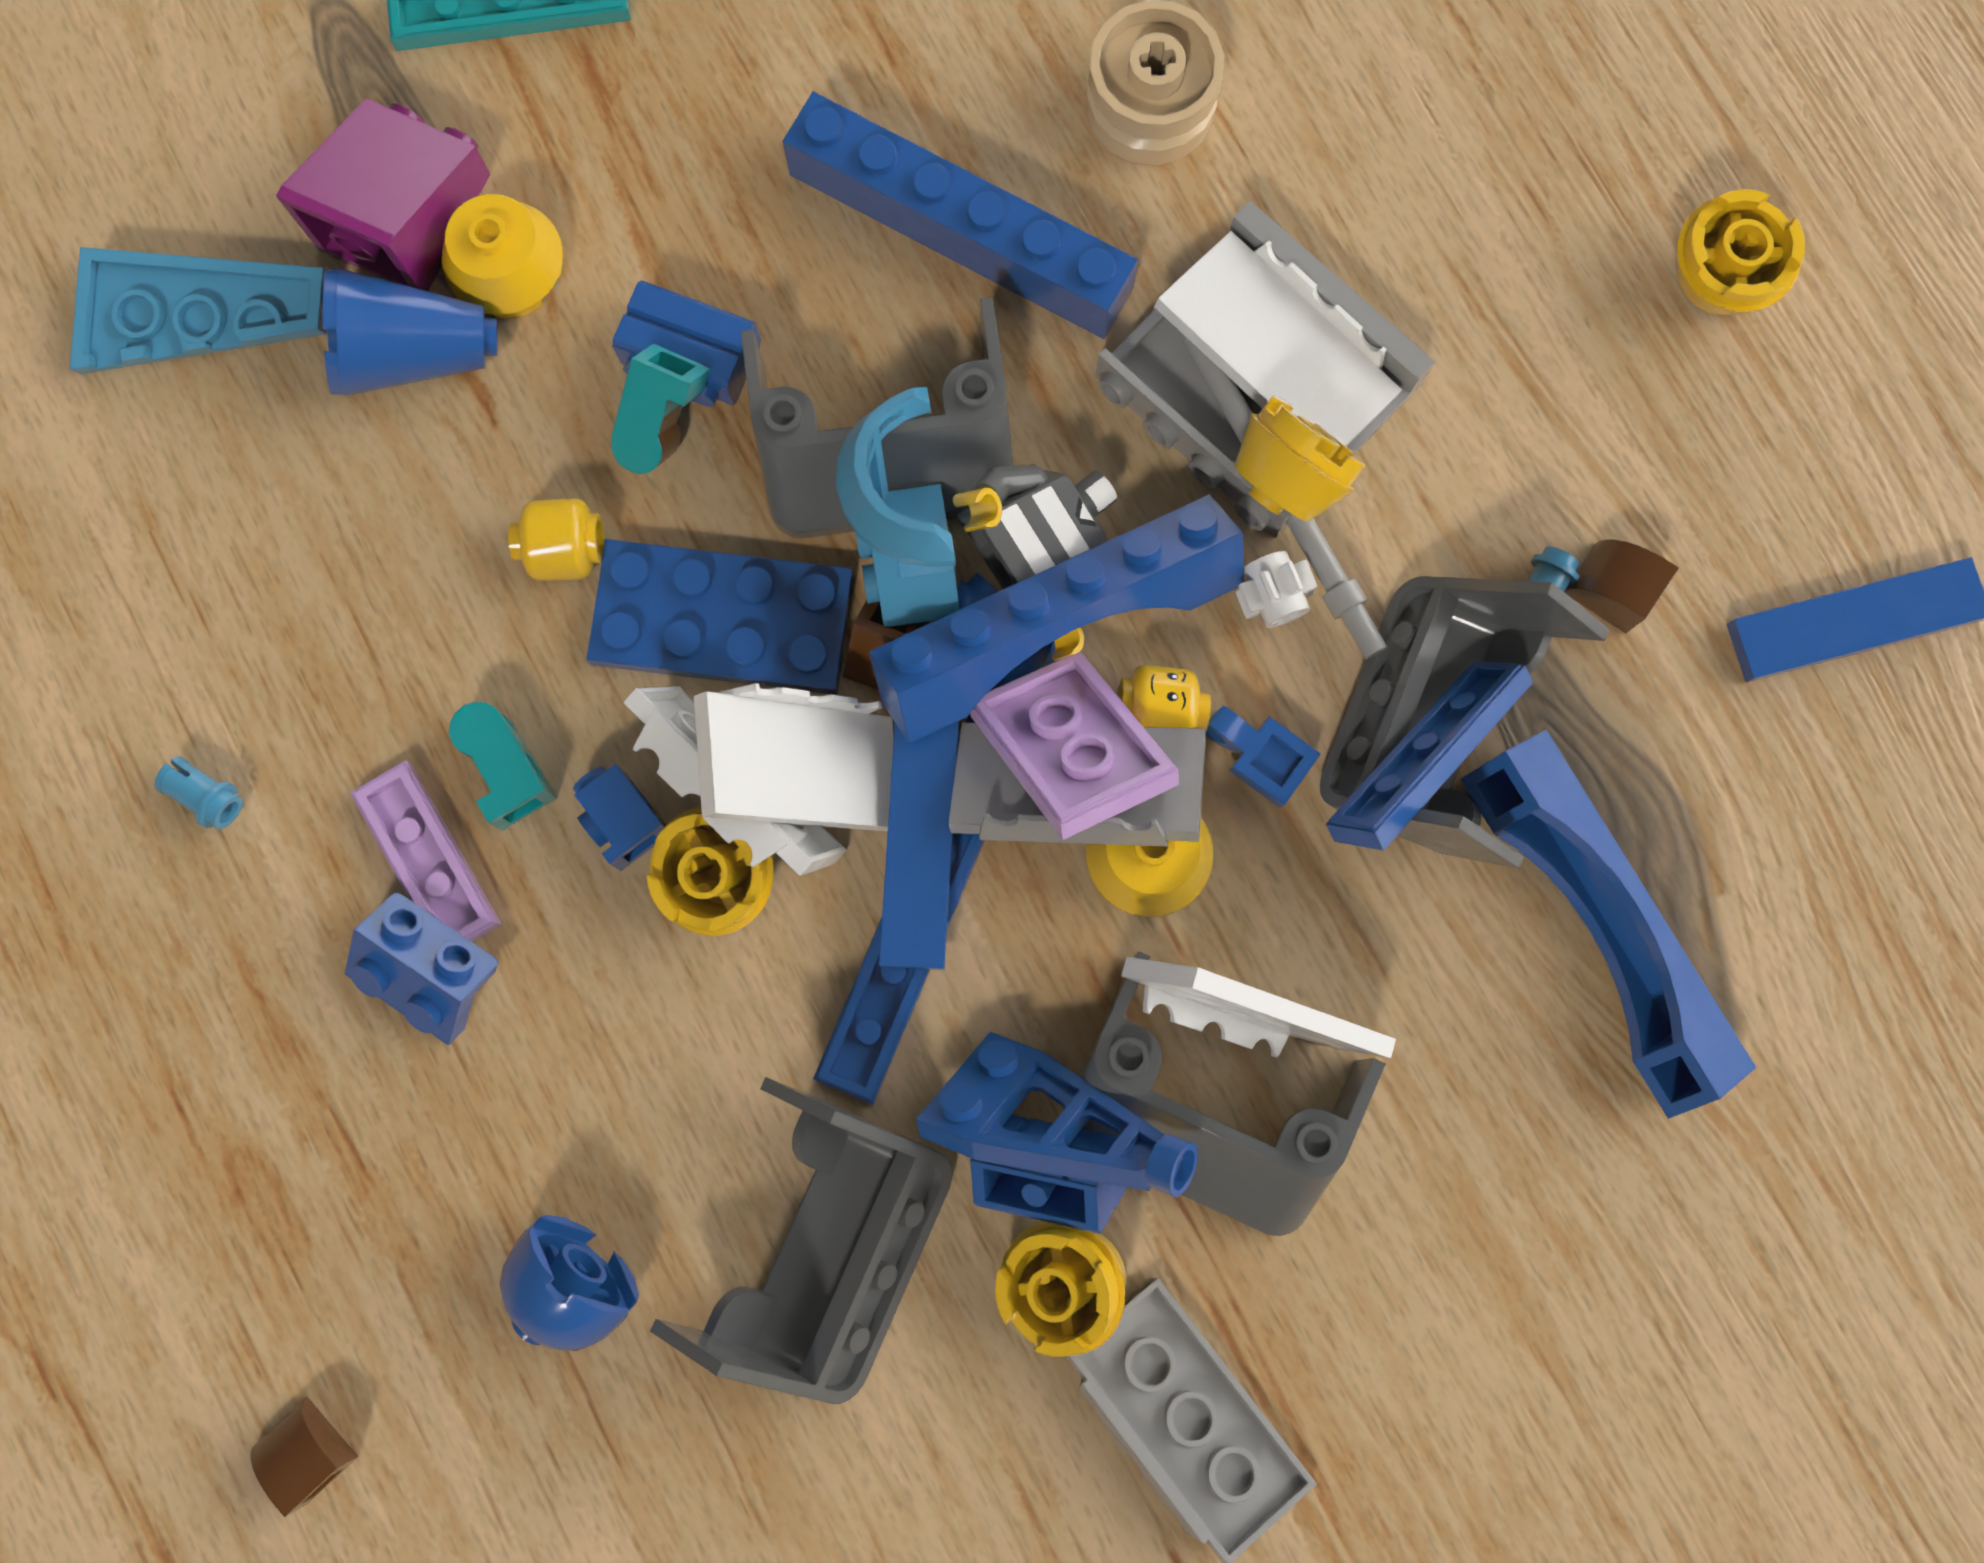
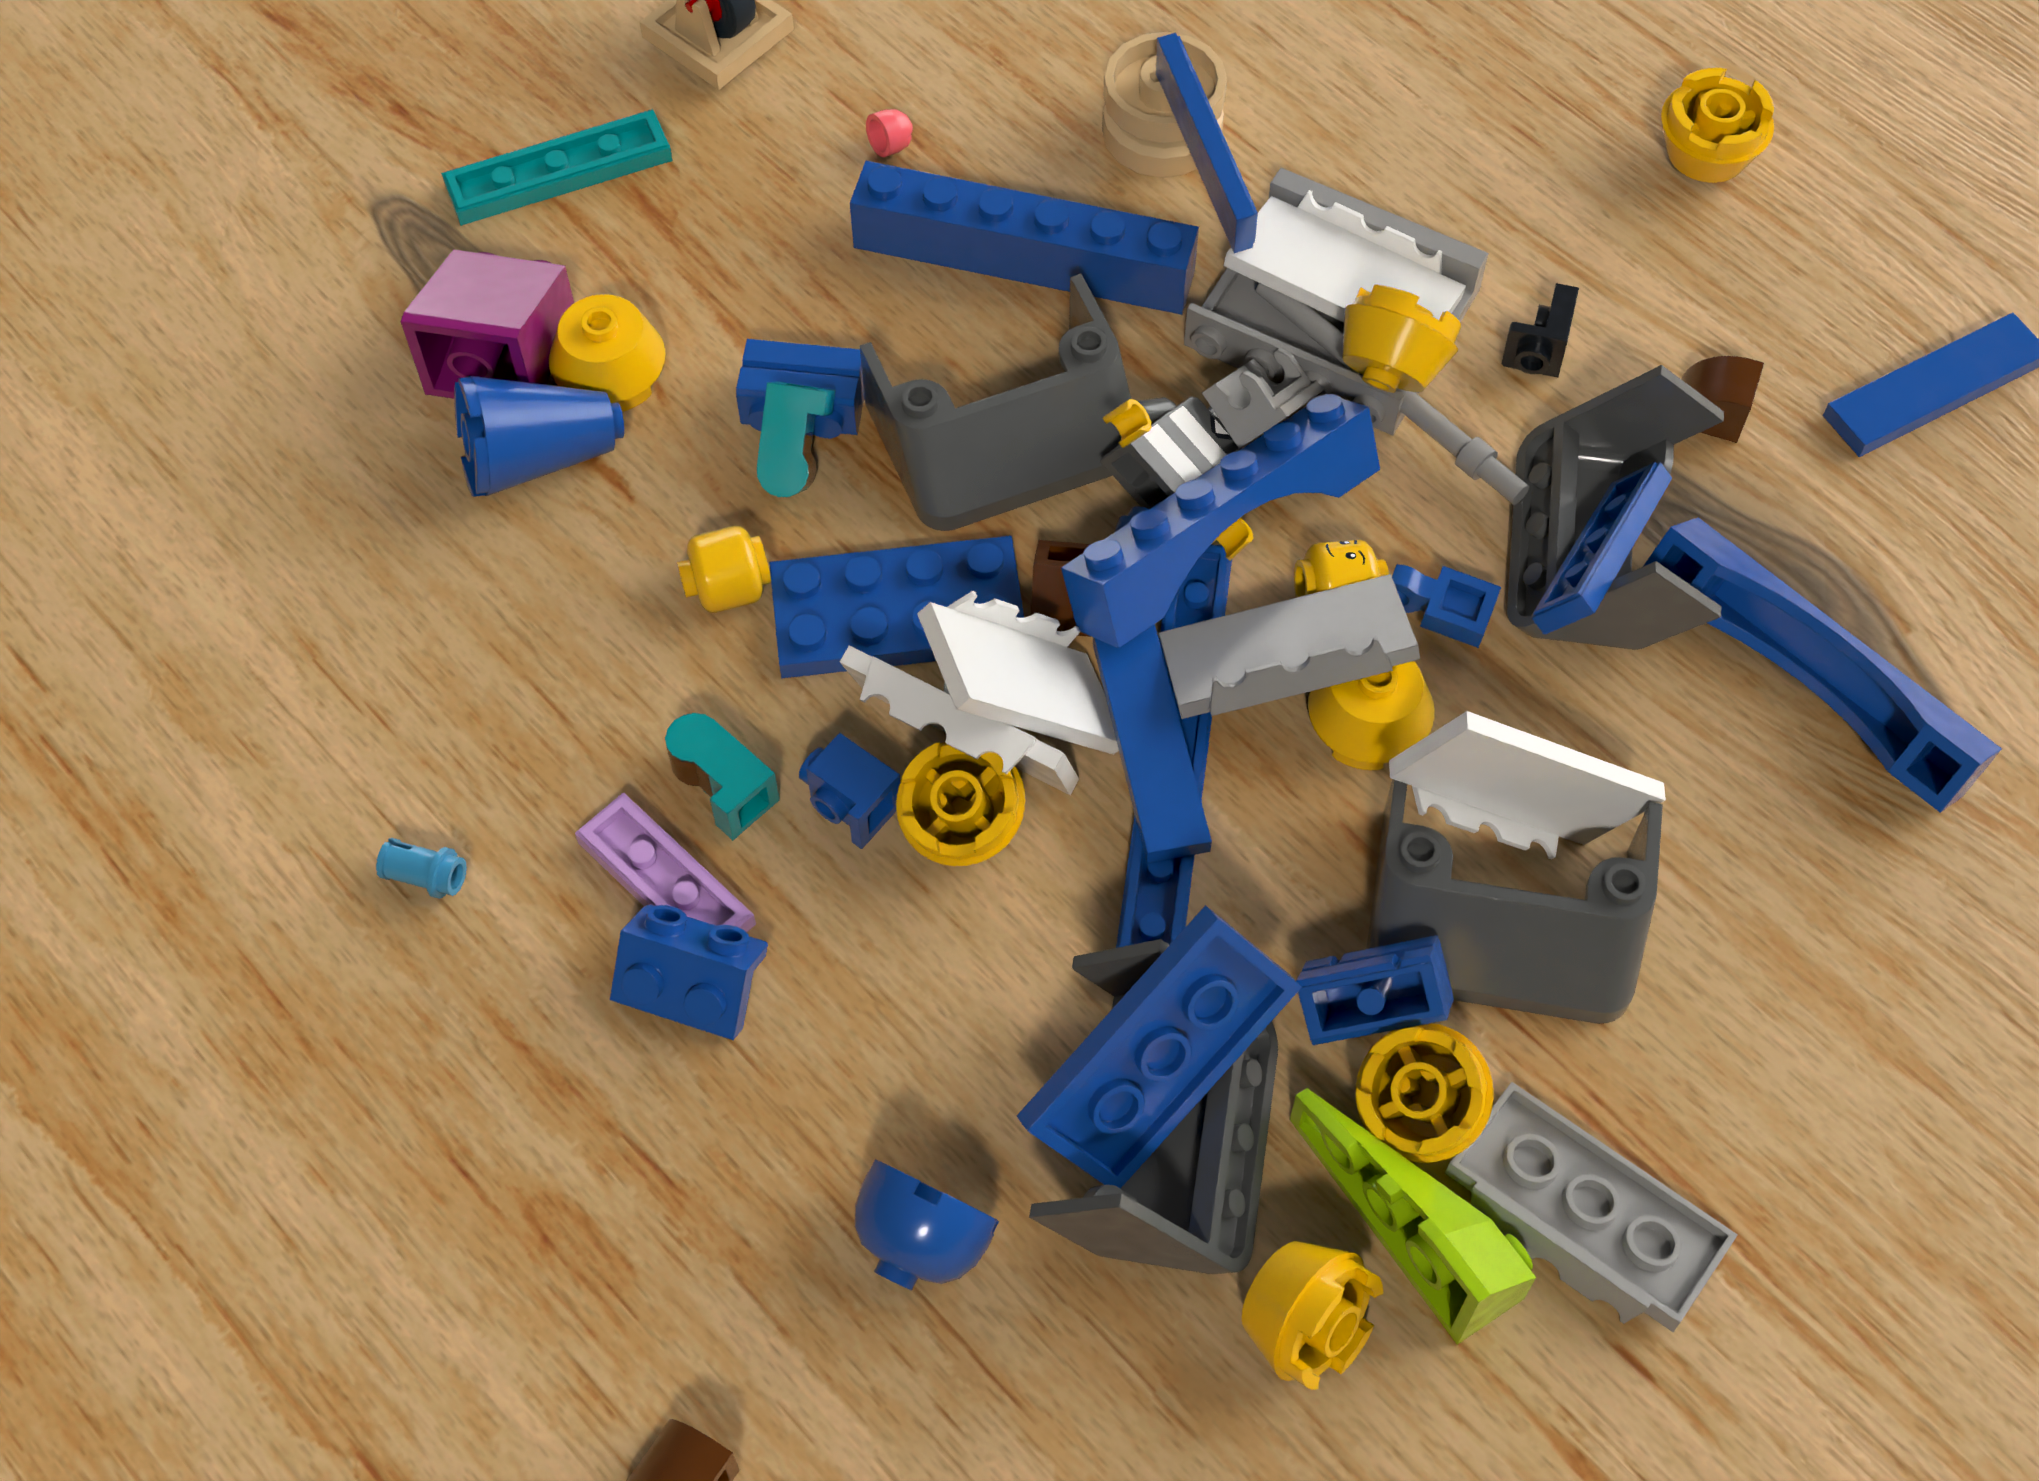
camera: 15 degrees left, 20 degrees down
dark azure wing [70,247,327,374] -> none
dark azure piece [836,387,959,628] -> none
blue plate [916,1032,1198,1197] -> none
lavender tile [970,651,1179,840] -> none
white gear [1235,551,1318,628] -> none
none -> coral hinge [866,109,913,158]
none -> blue plate [1017,905,1302,1189]
none -> blue tile [1156,32,1258,253]
none -> light grey hinge [1202,349,1323,449]
none -> yellow cone [1241,1241,1383,1390]
none -> lime wedge [1290,1088,1536,1345]
none -> black bracket [1502,283,1579,378]

